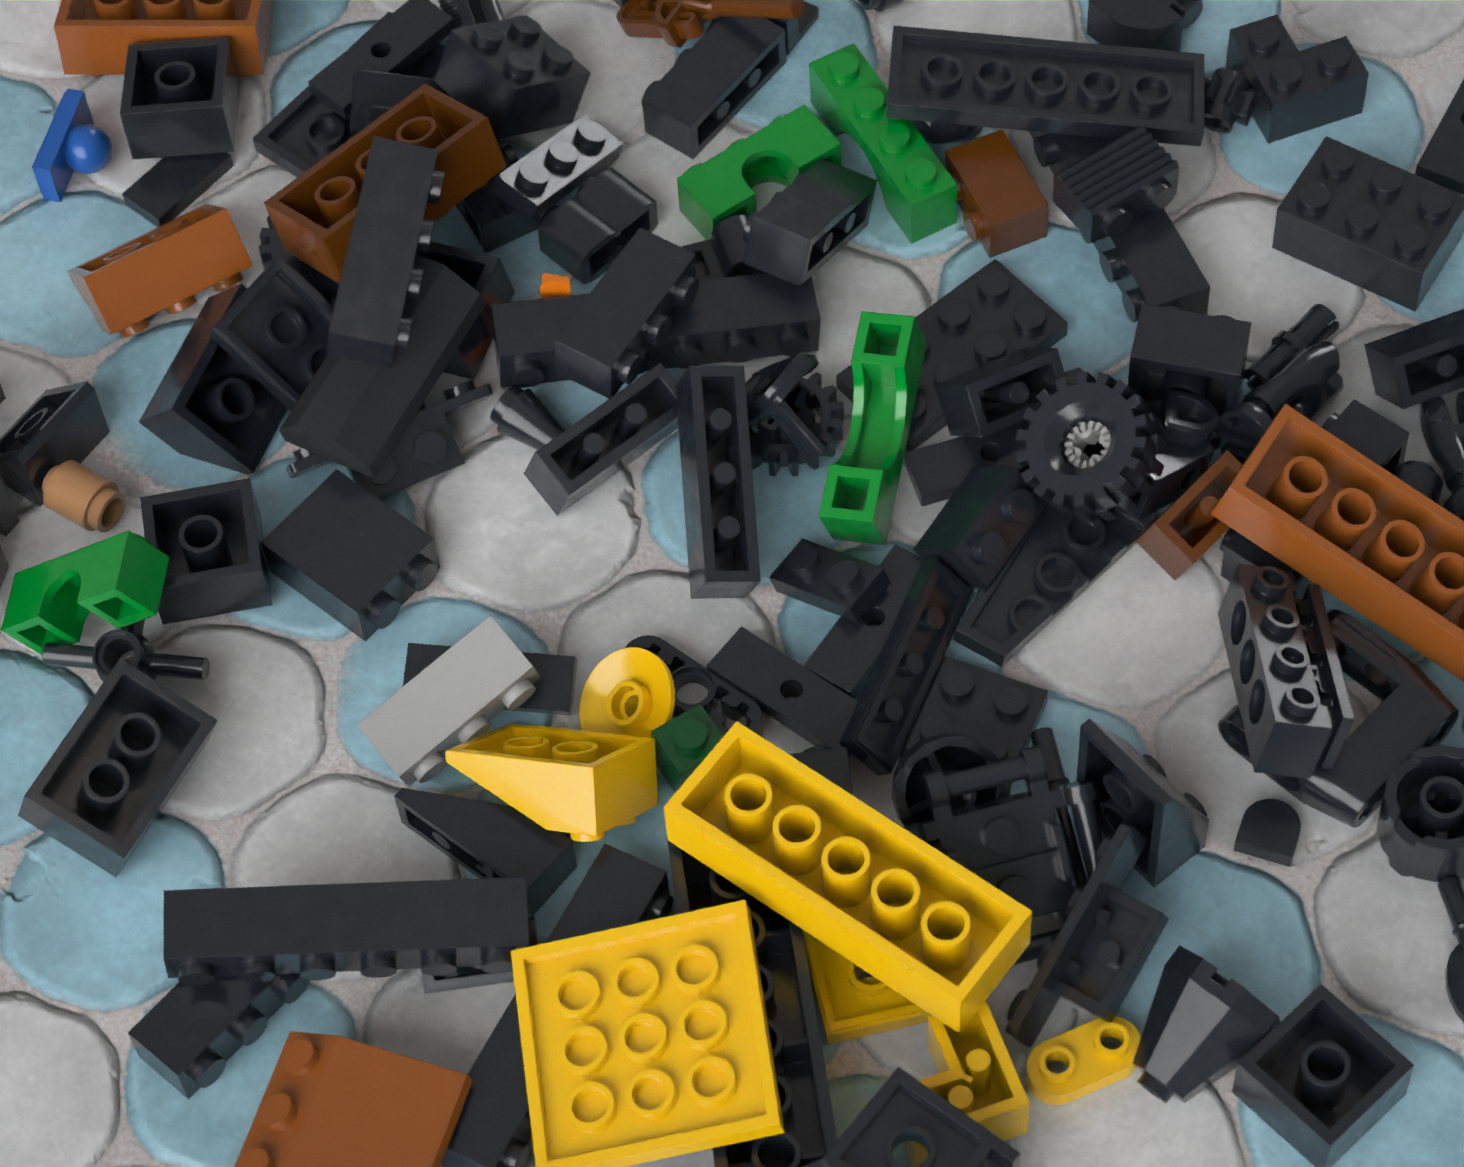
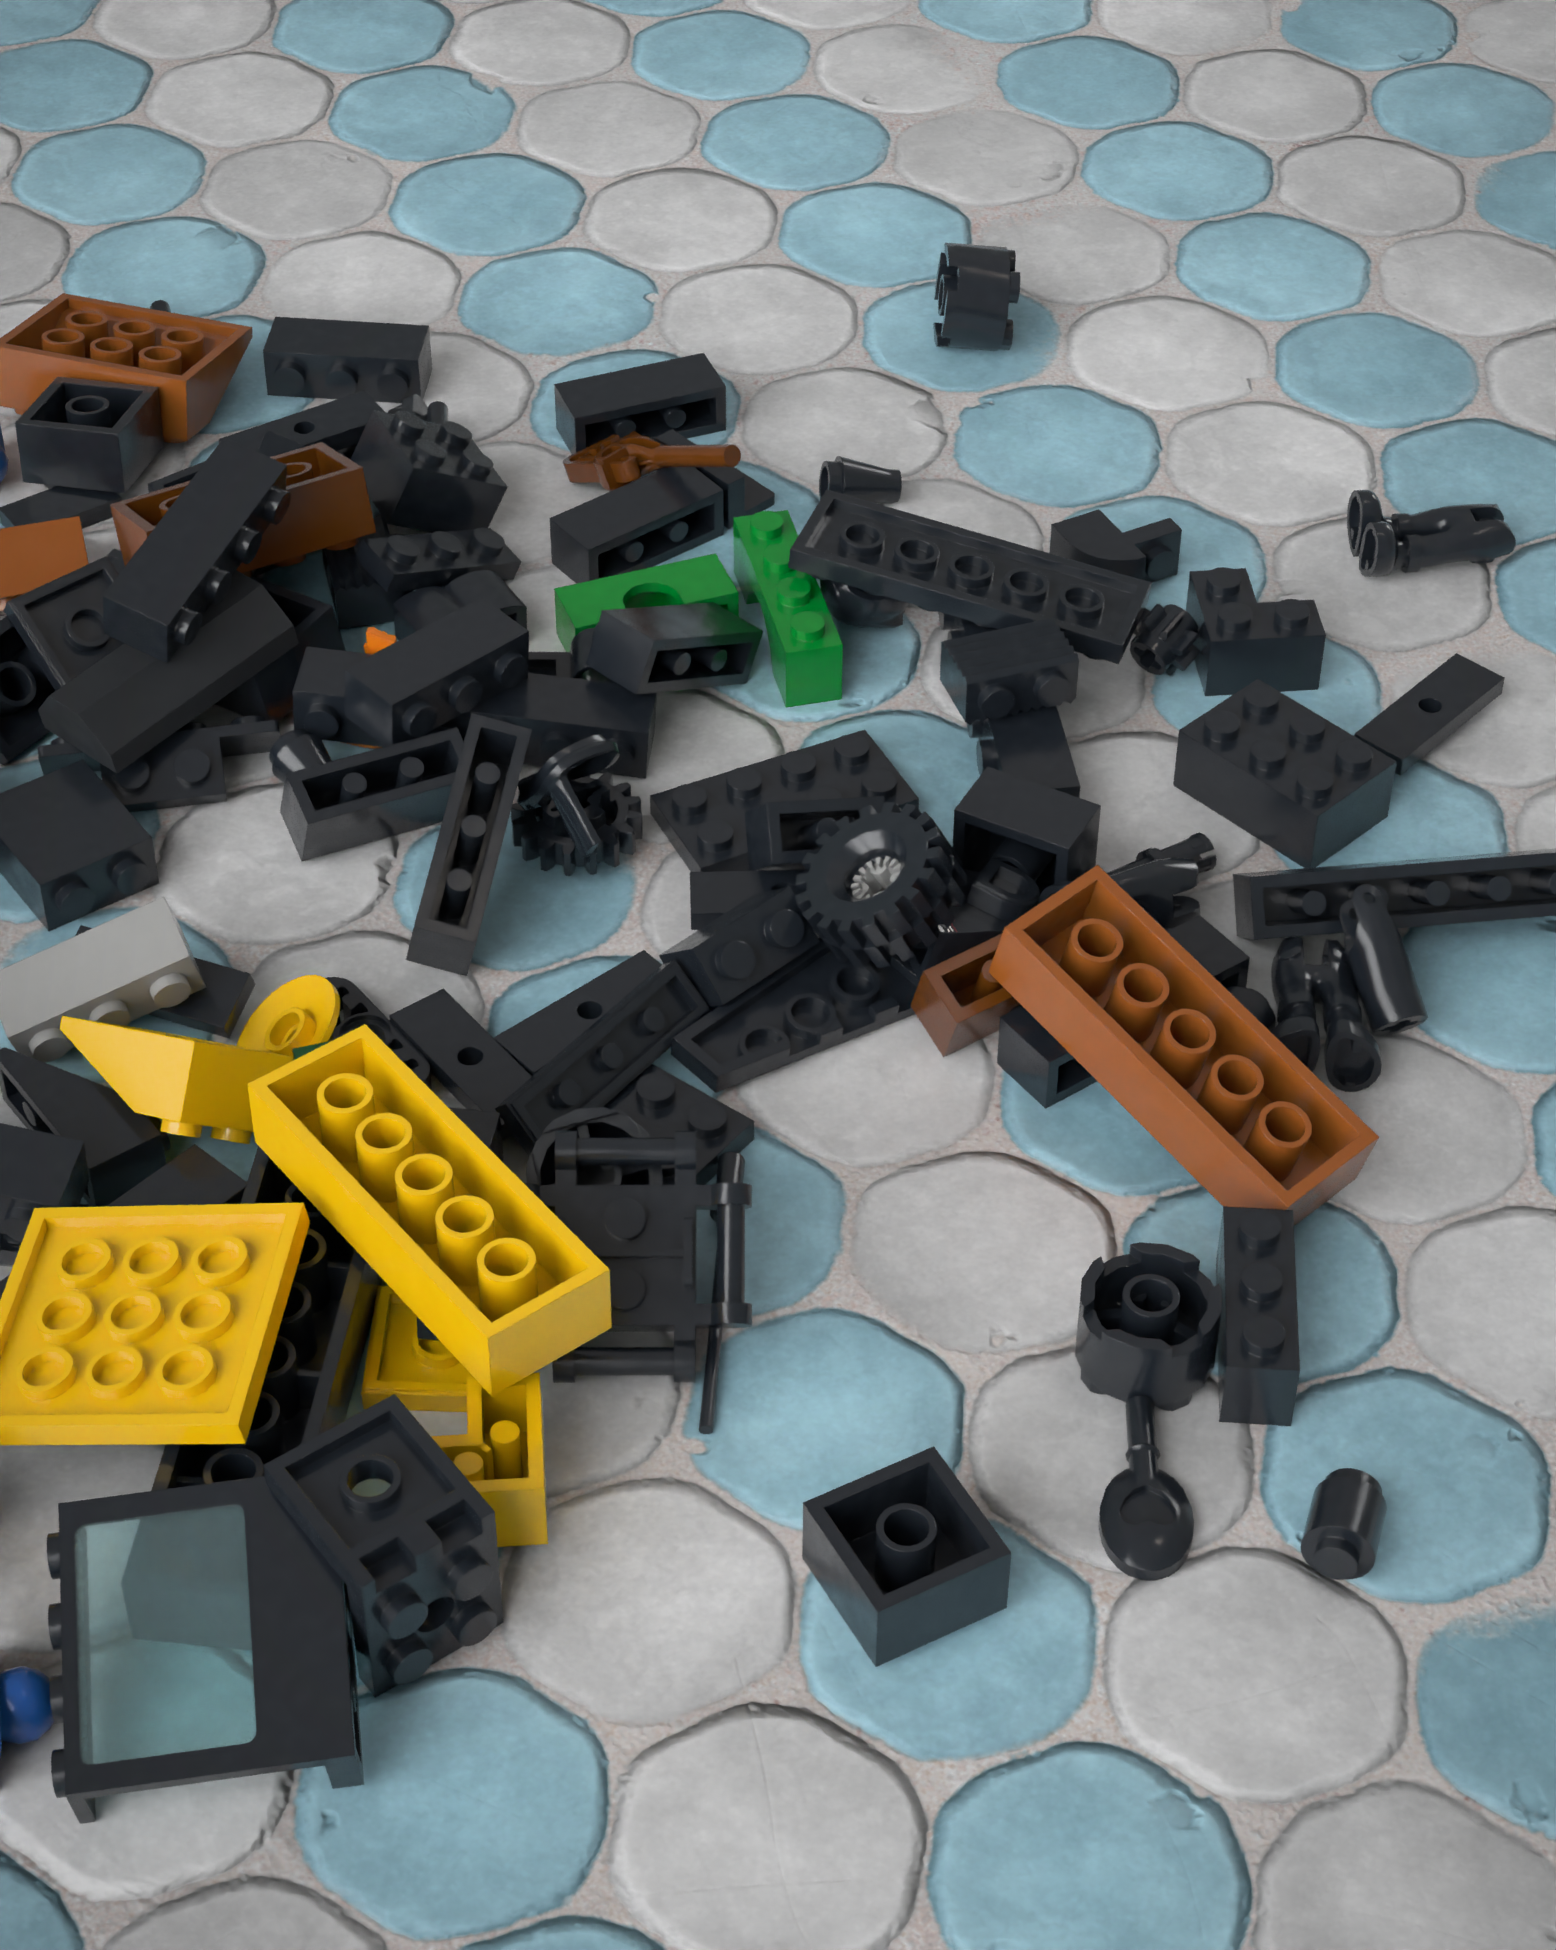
camera: 10 degrees right, 15 degrees down
black plate [769,538,891,623] -> none
green arch [819,311,927,545] -> none
reddish brown brick [945,129,1048,258] -> none
black bracket [1005,821,1169,1048] -> none
yellow plate [1026,1016,1141,1105] -> none
black slope [1076,719,1209,888] -> none
black cone [1133,945,1280,1104] -> none
black brick [1218,564,1355,779] -> none
black connector [1218,609,1459,828] -> none
black tile [1234,799,1301,867] -> none

